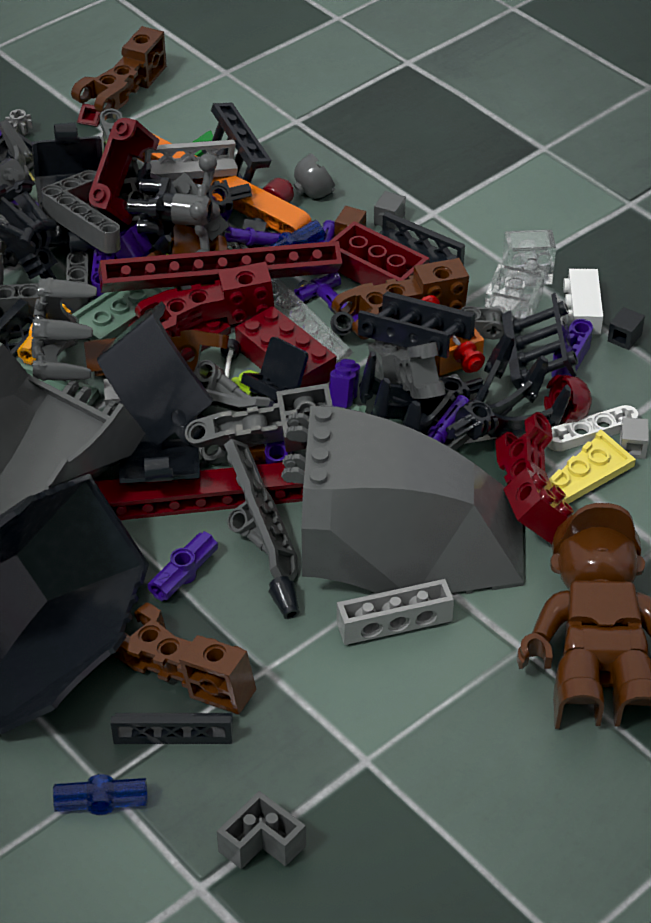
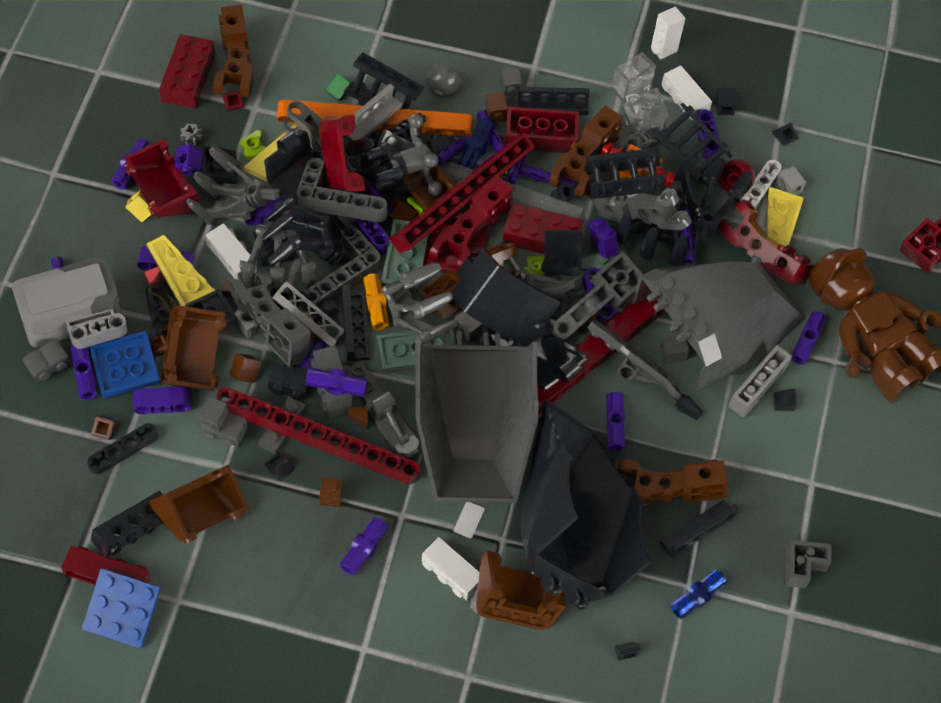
camera: 40 degrees left, 15 degrees up
dark red head [262,178,294,203] -> none
none -> dark red brick [159,34,216,109]
none -> white brick [651,6,685,59]
none -> black slope [773,389,796,411]
none -> dark purple piece [791,311,827,365]

